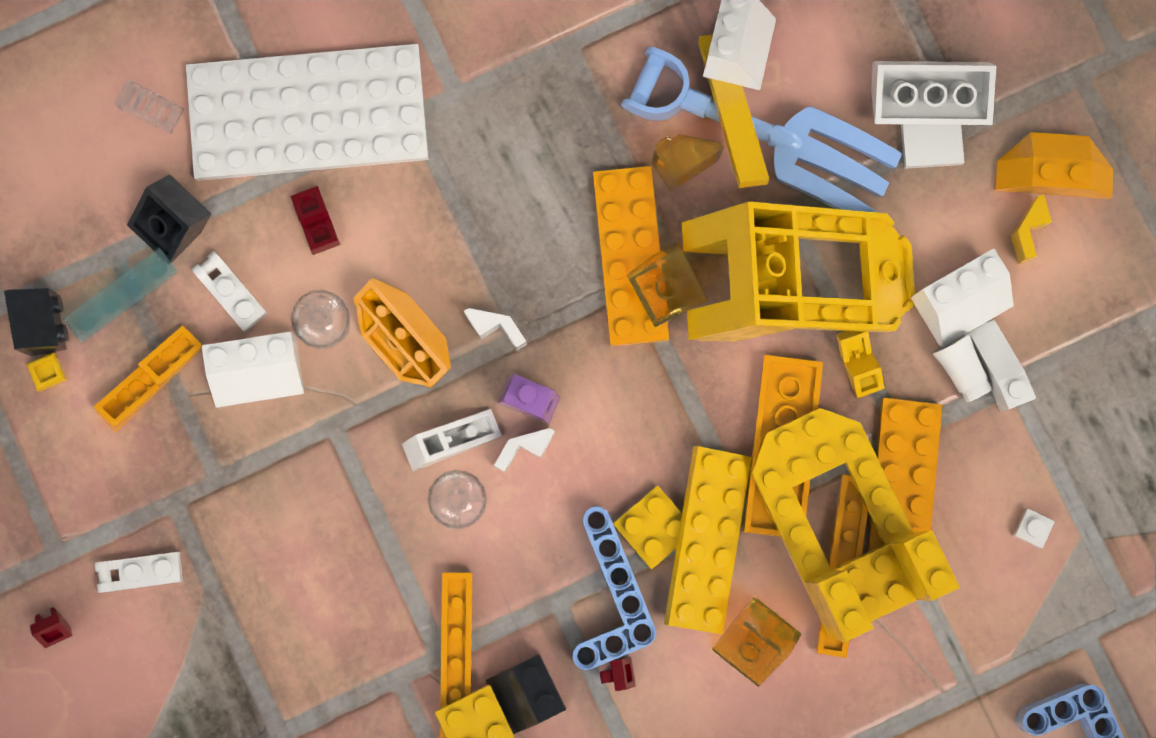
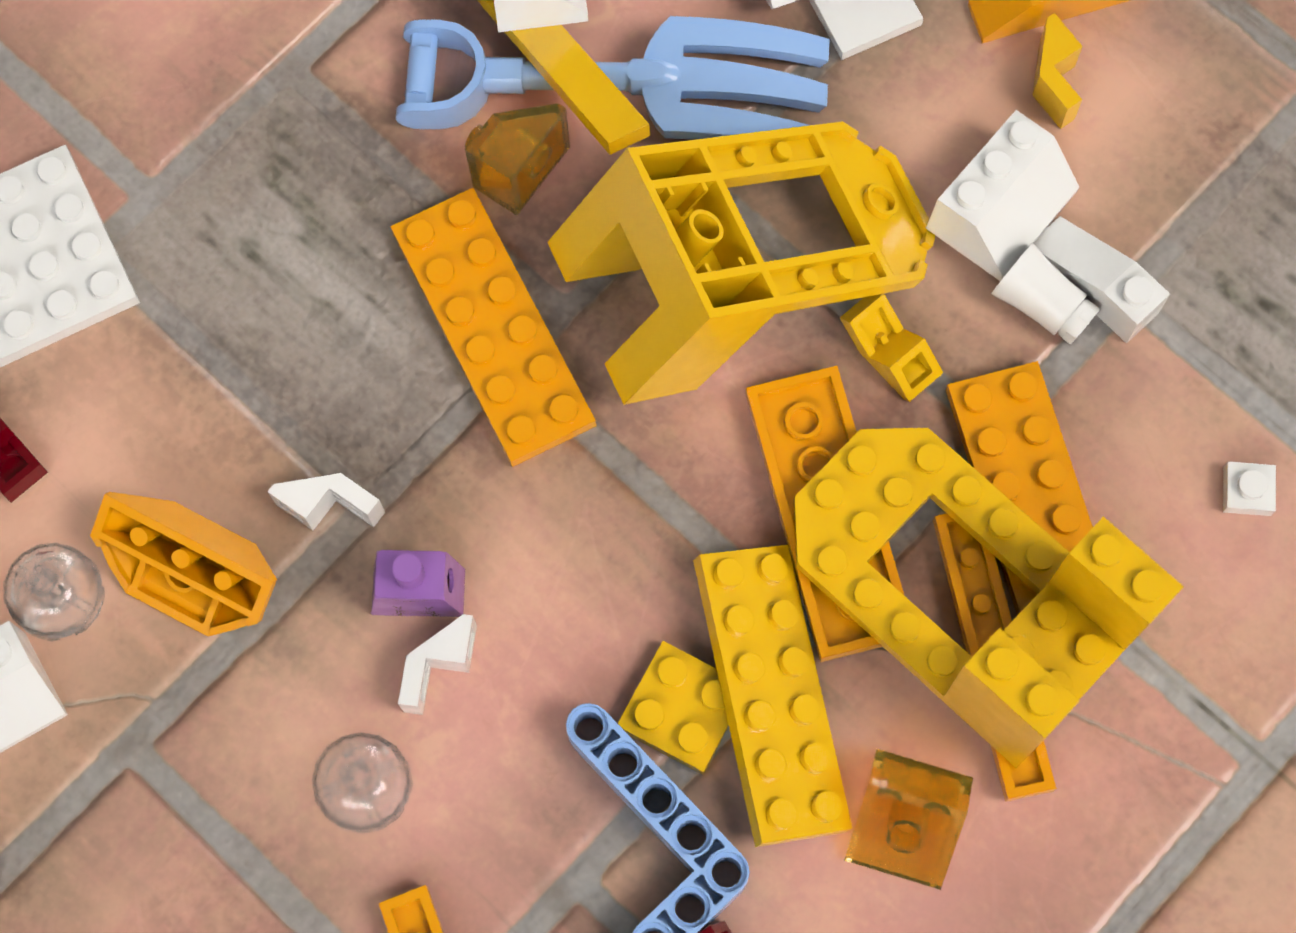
camera: 15 degrees left, 10 degrees down
white slope [402,409,502,471] -> none
clear yellow slope [627,241,708,327] -> none

